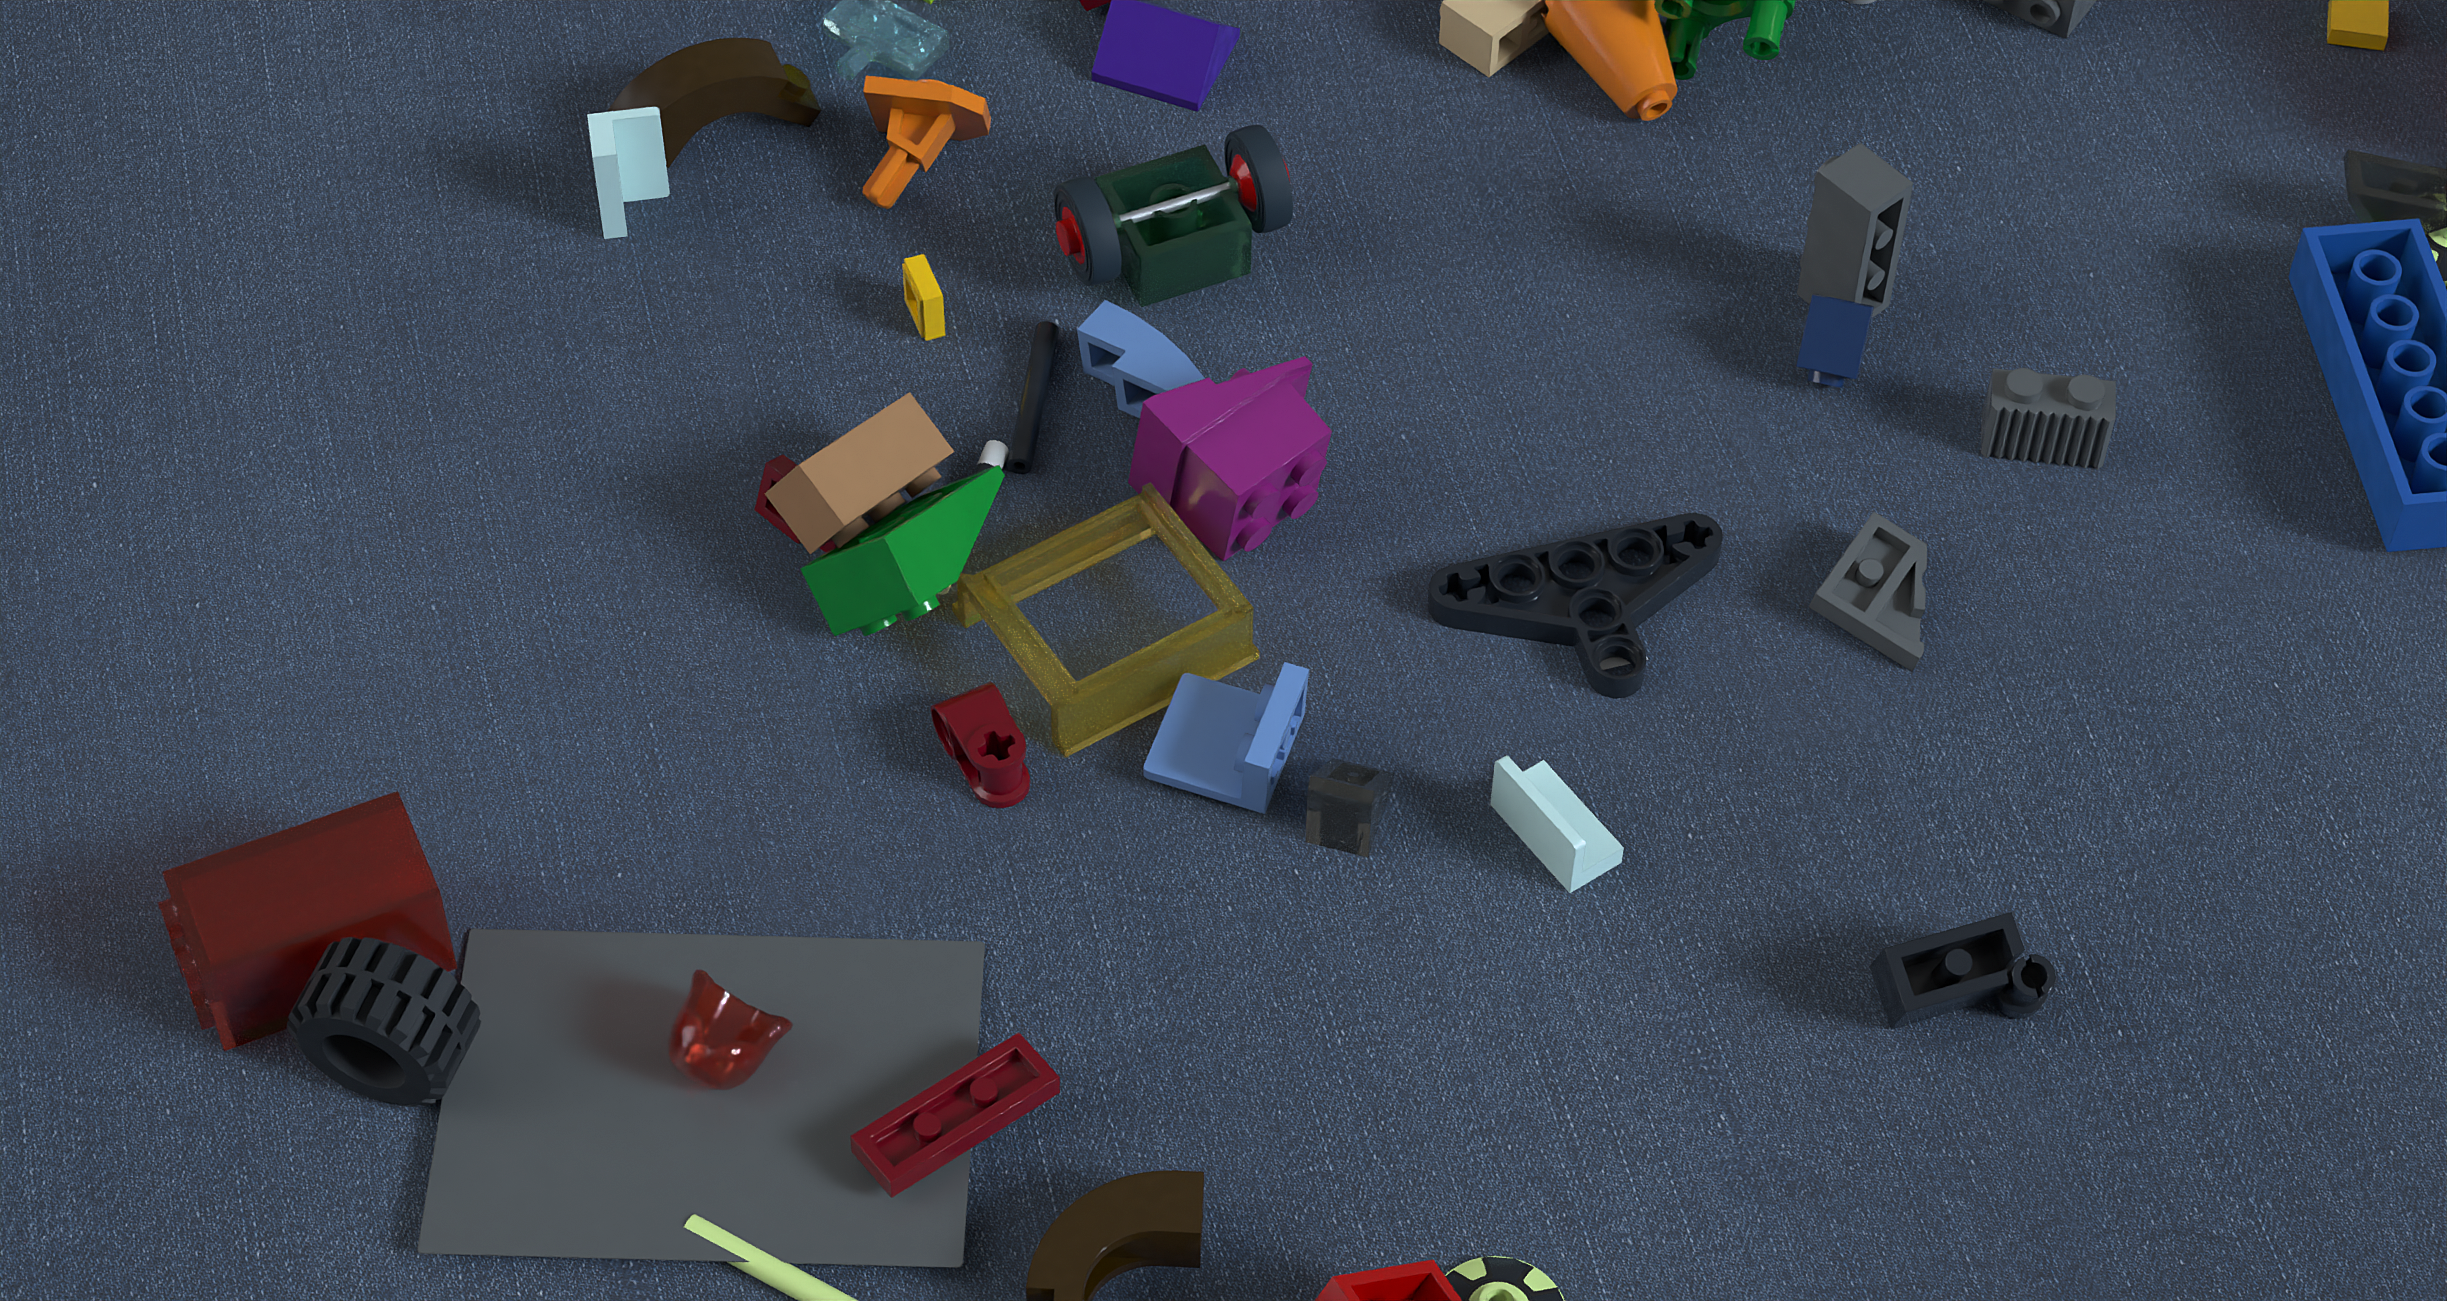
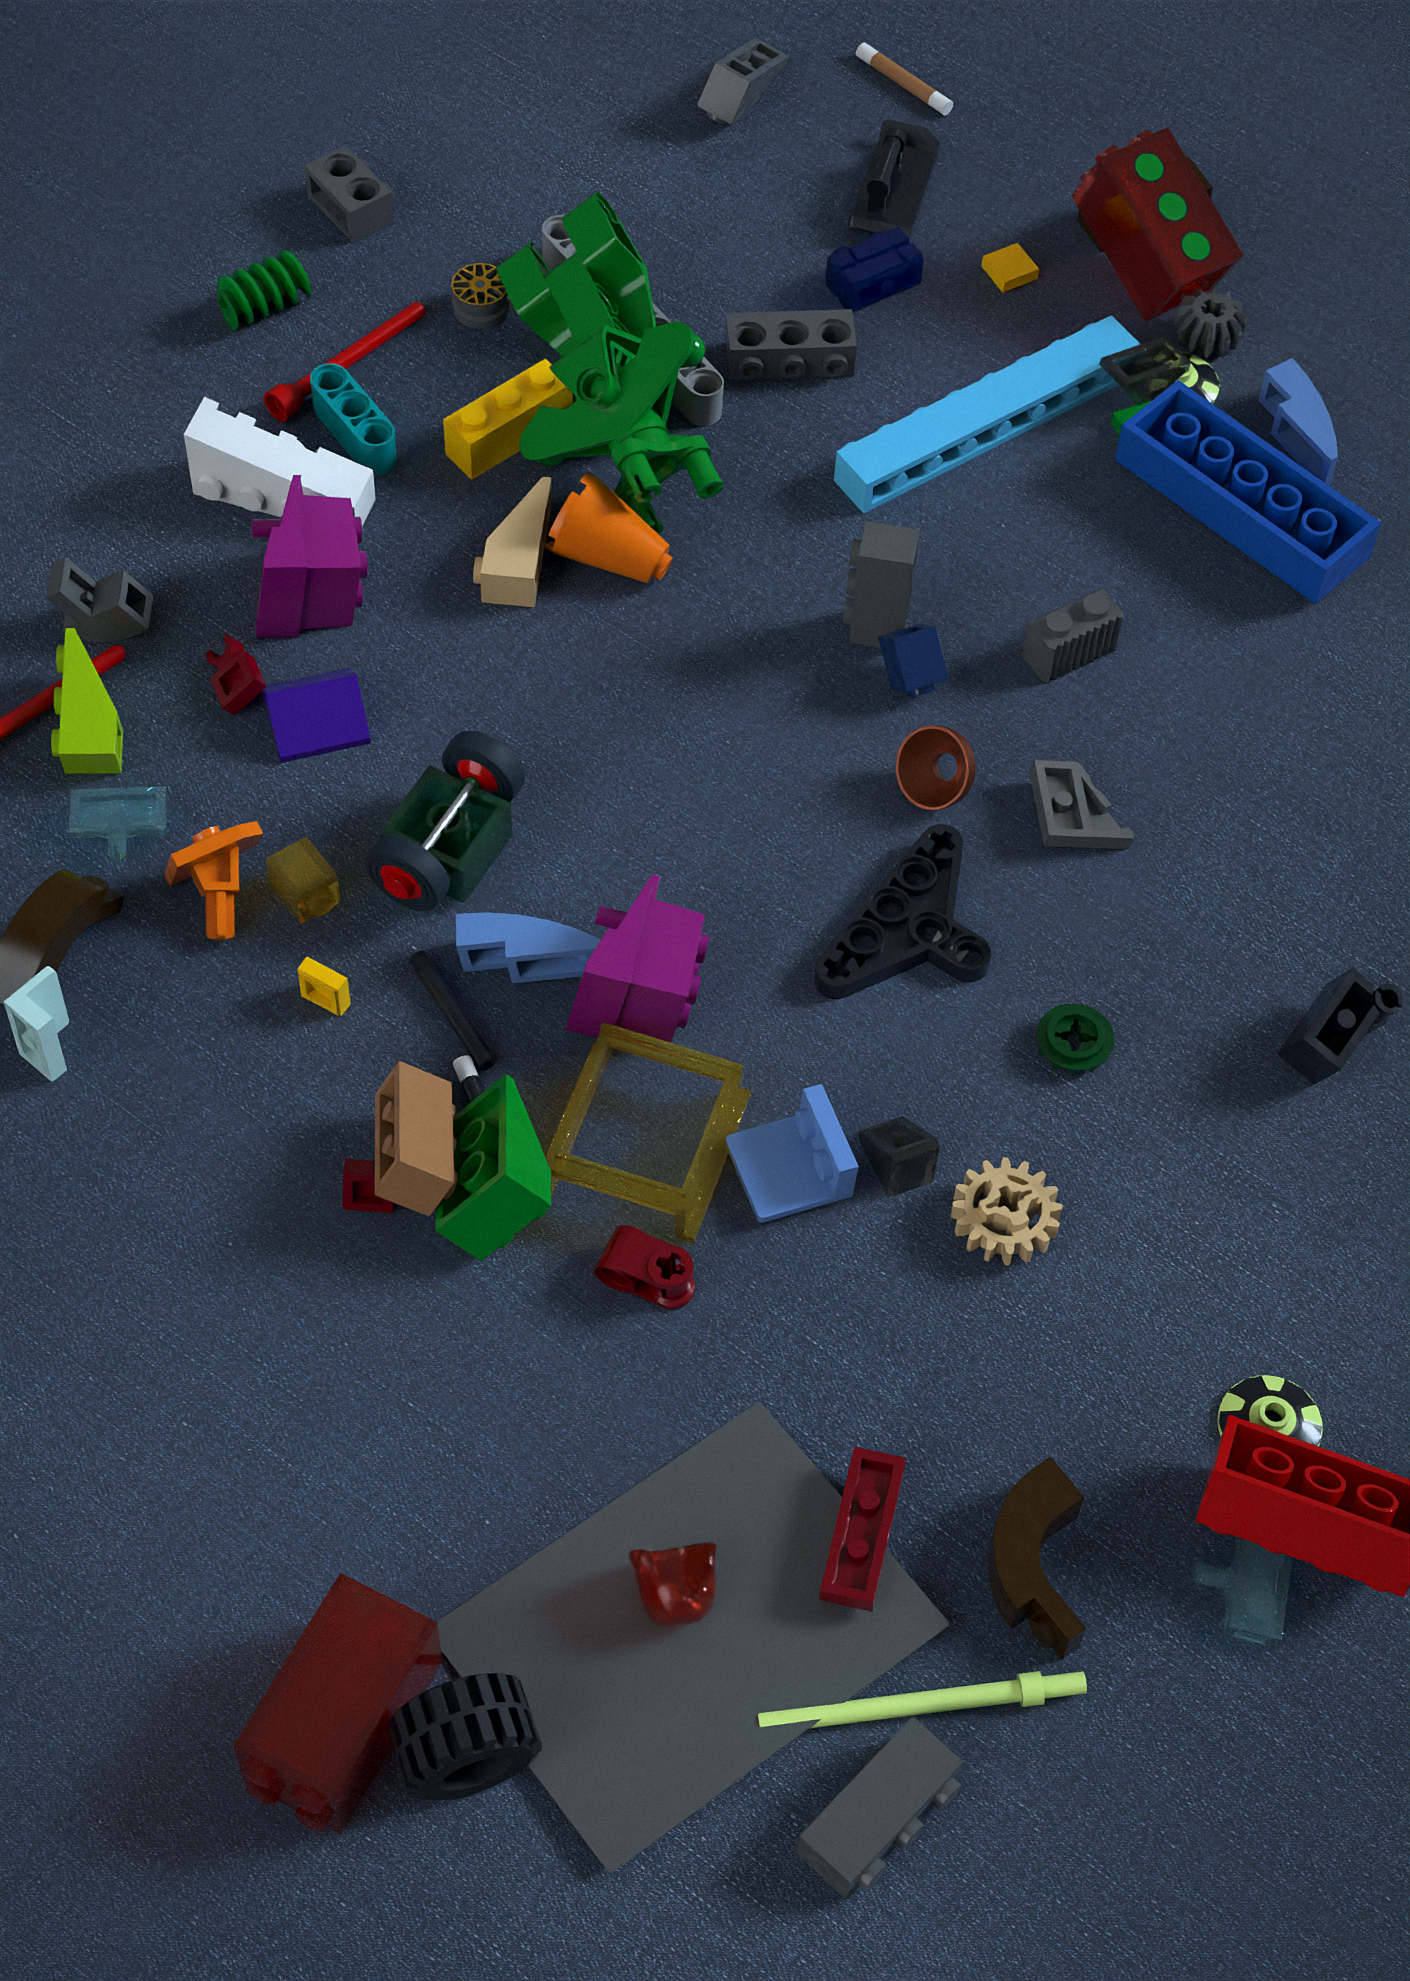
camera: 40 degrees left, 5 degrees up
light aqua panel [1490,755,1624,893] -> none
none -> clear yellow brick [266,836,341,924]
none -> medium azure brick [834,315,1143,514]
none -> copper piece [895,725,976,810]
none -> tan gear [951,1157,1062,1265]
none -> dark green gear [1035,1004,1114,1076]

